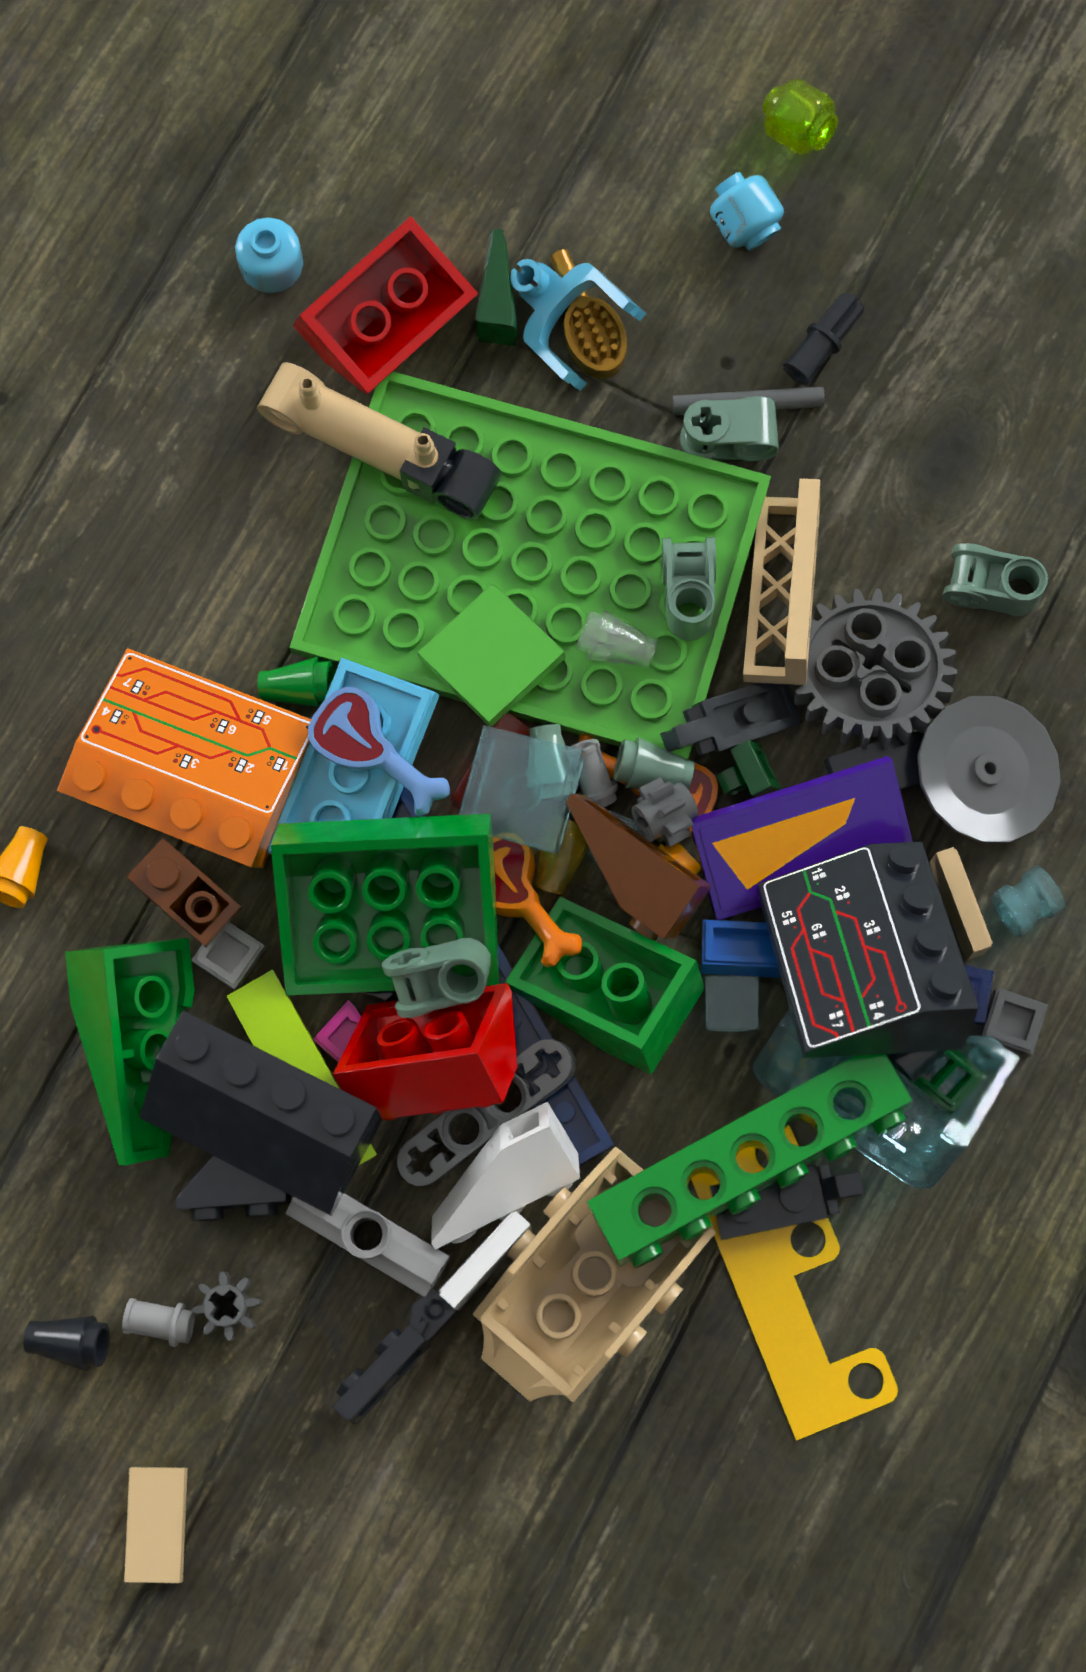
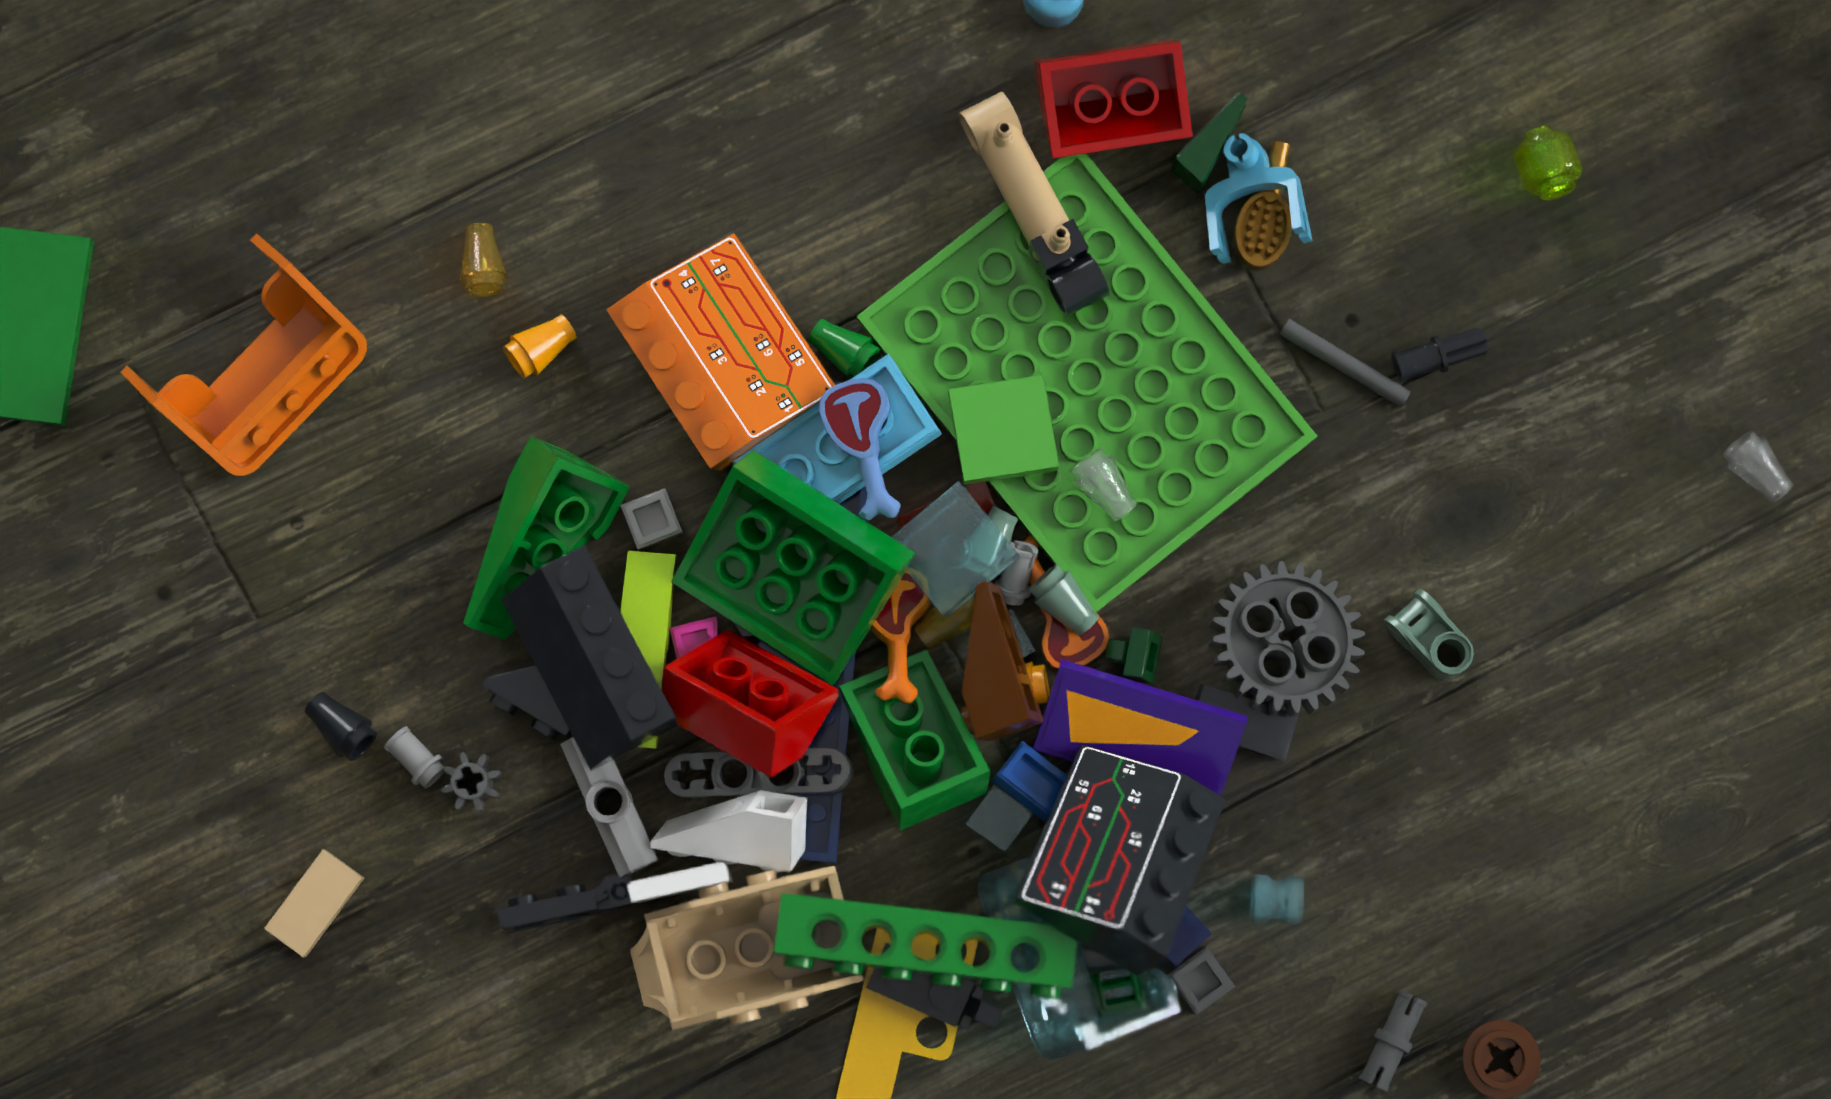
camera: 25 degrees right, 5 degrees up
reddish brown slope [127,838,242,948] -> none
sand green piece [382,938,491,1018] -> none
dark grey gear [632,777,698,847] -> none
black hinge [660,683,802,756] -> none
sand green piece [662,537,716,641] -> none
sand green piece [679,396,779,462] -> none
medium azure head [710,172,784,251] -> none
tan fence [743,479,820,685] -> none
dark grey piece [917,696,1061,843] -> none
tan tile [929,847,993,961] -> none

